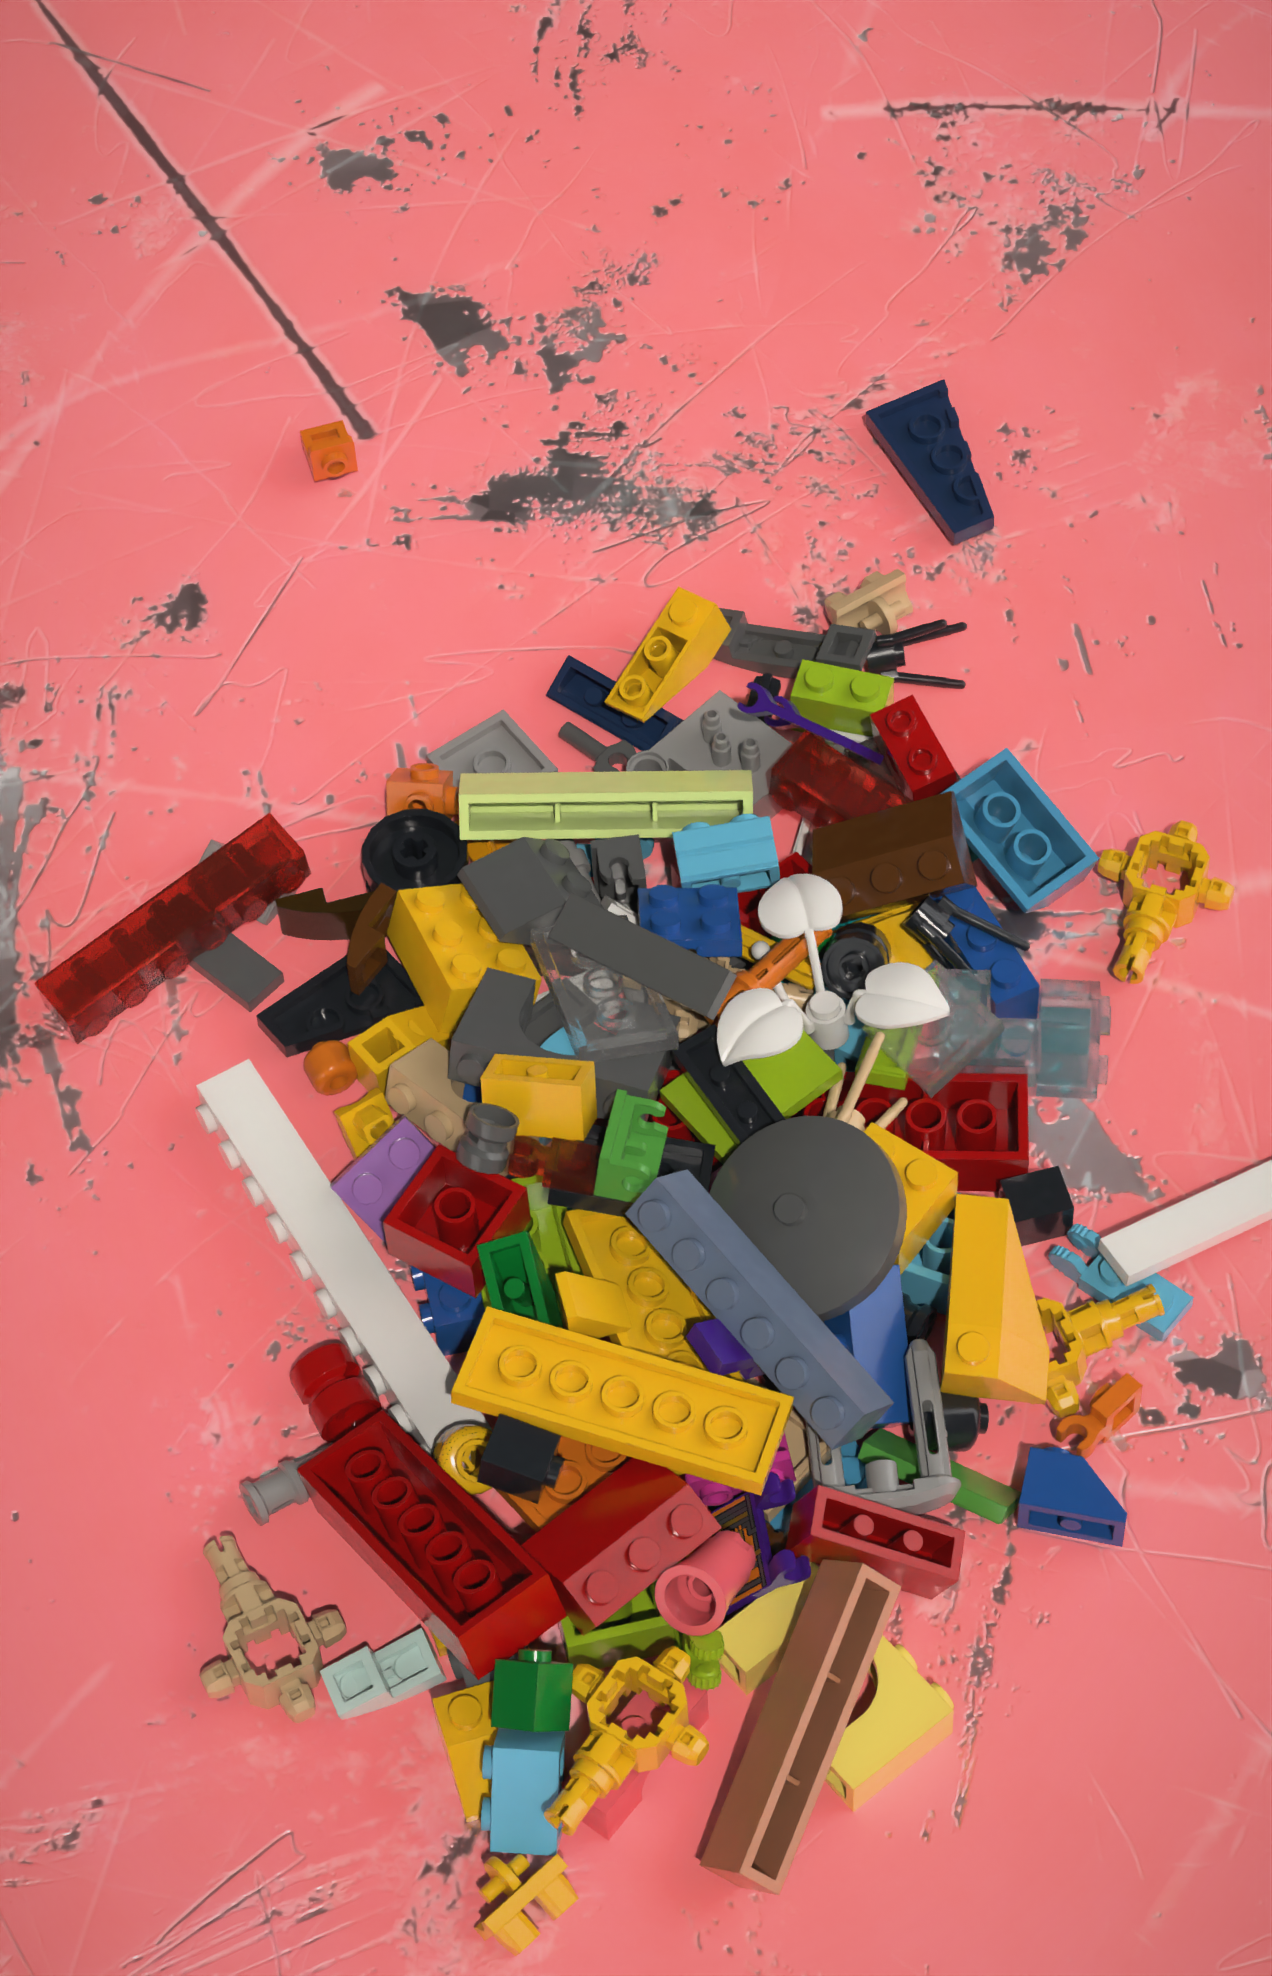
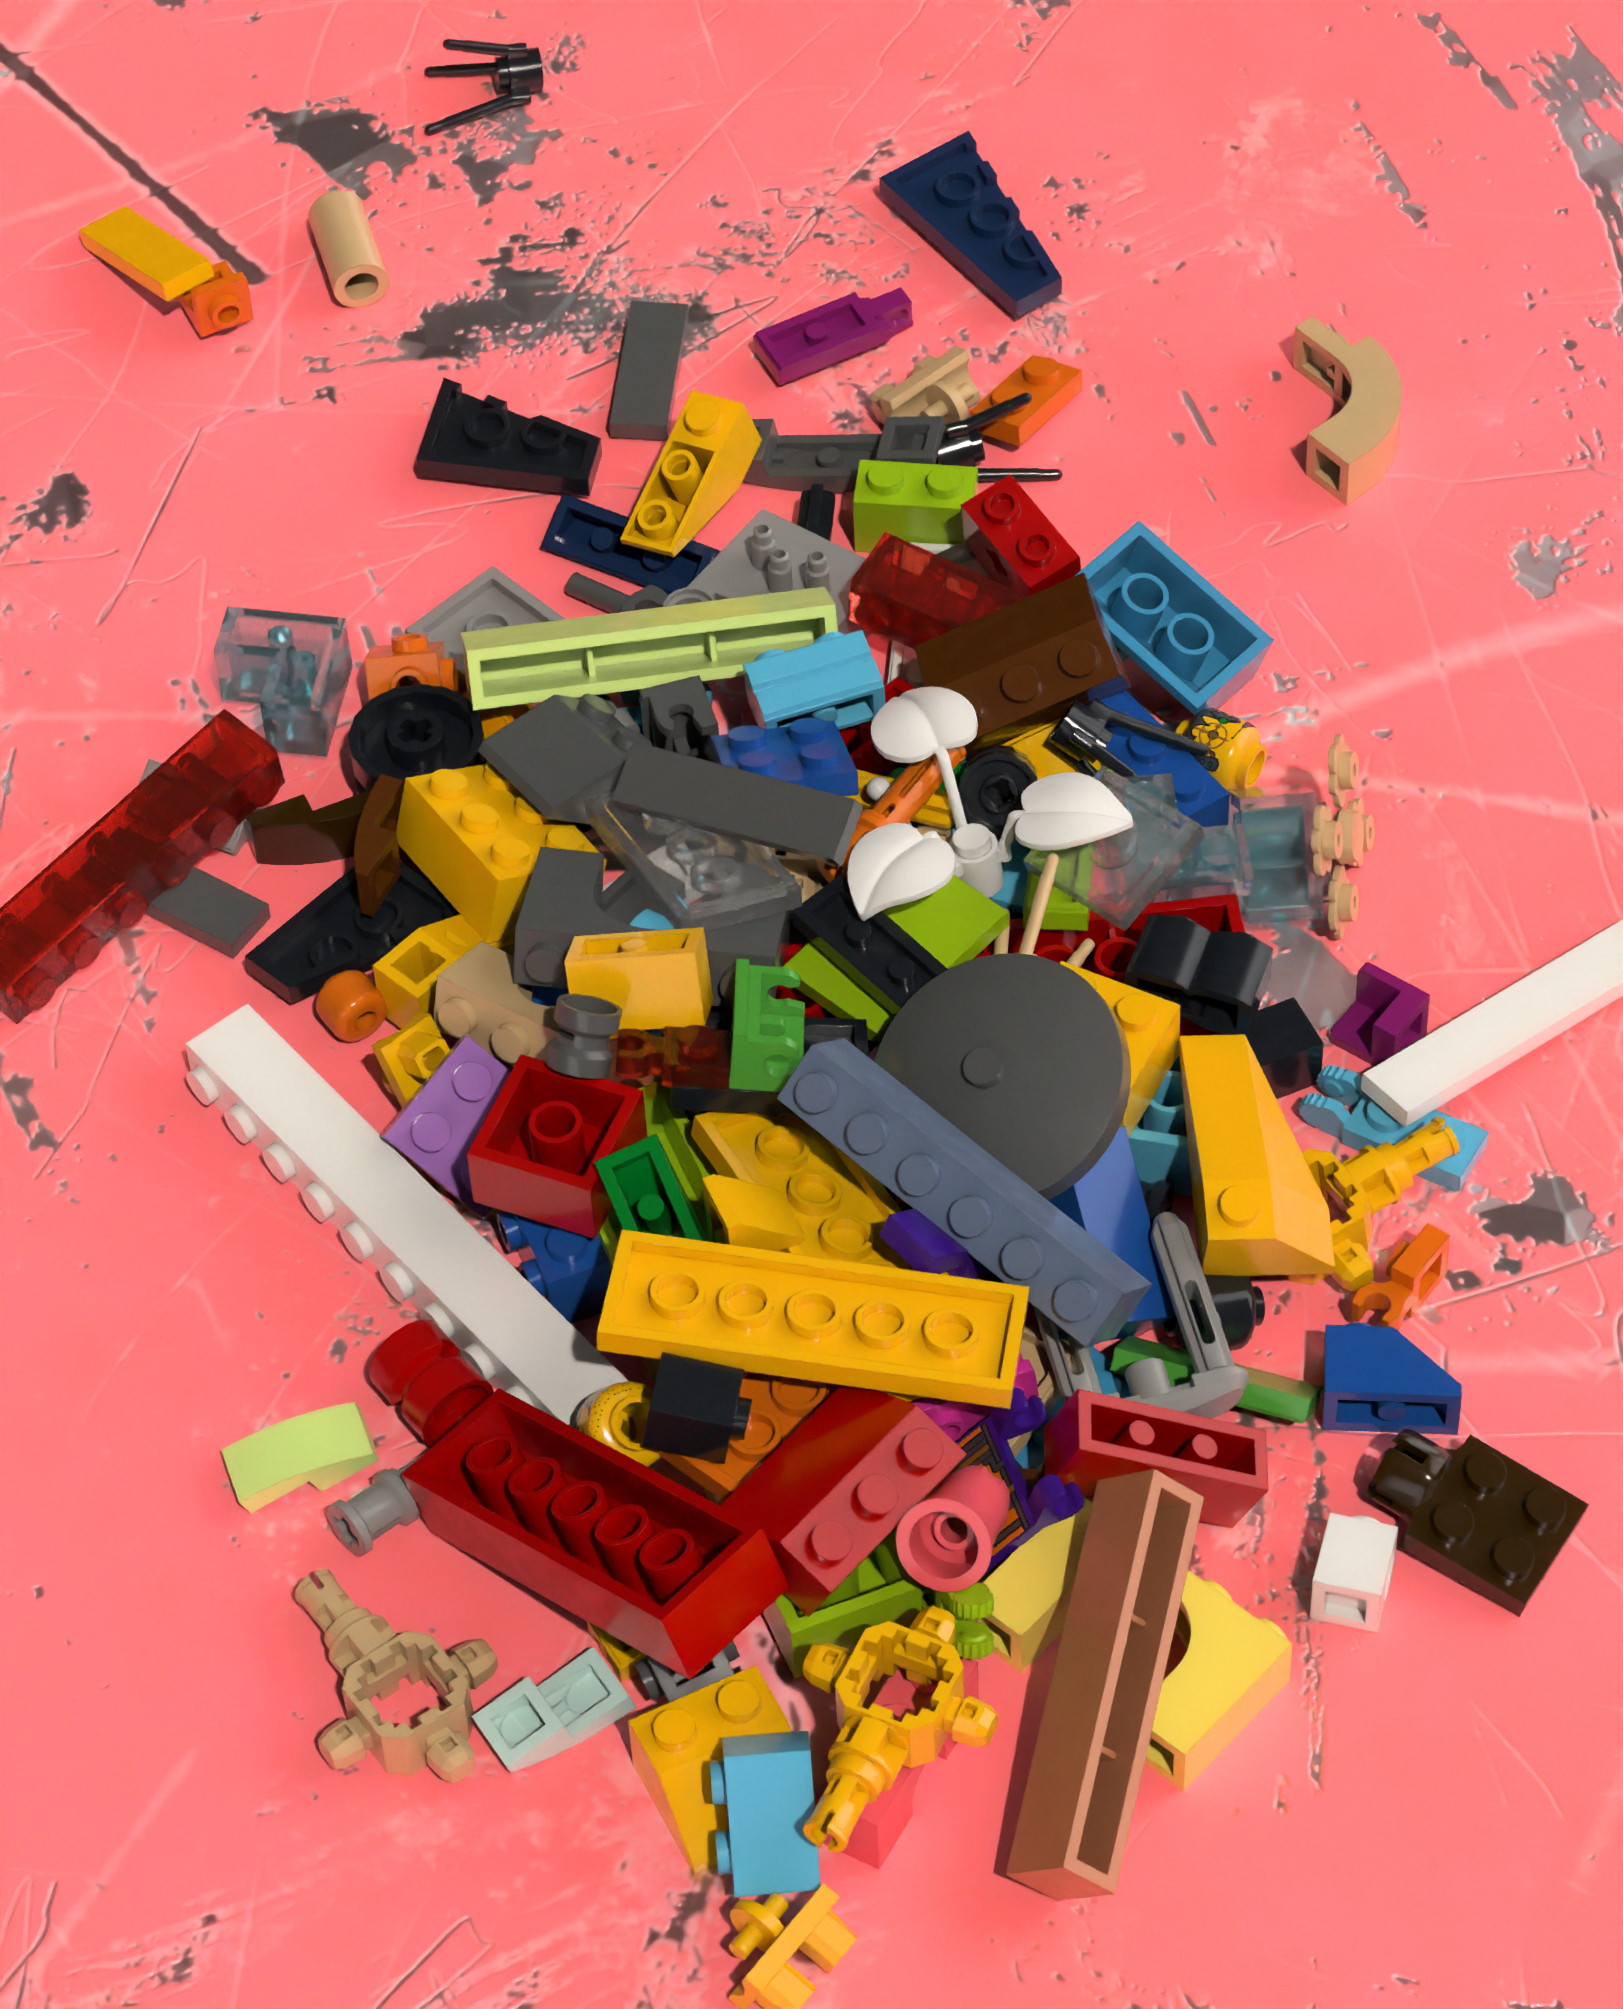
camera: 10 degrees left, 5 degrees down
green brick [491,1649,573,1732] -> none
dark purple flag [737,682,884,765] -> none
yellow piece [1098,820,1235,984] -> none
none -> yellow tile [78,205,215,302]
none -> clear light blue brick [214,606,353,757]
none -> yellowish green slope [221,1402,379,1514]
none -> tan brick [308,190,389,308]
none -> black wing [416,377,602,496]
none -> black plant [424,39,544,136]
none -> dark grey tile [609,301,689,441]
none -> magenta hinge [753,287,914,385]
none -> orange plate [970,354,1083,446]
none -> black brick [1125,914,1273,1035]
none -> yellow head [1175,708,1267,797]
none -> tan arch [1293,316,1402,506]
none -> white brick [1310,1513,1398,1633]
none -> tan plant [1311,734,1375,939]
none -> magenta panel [1330,962,1430,1067]
none -> dark brown plate [1367,1429,1589,1617]

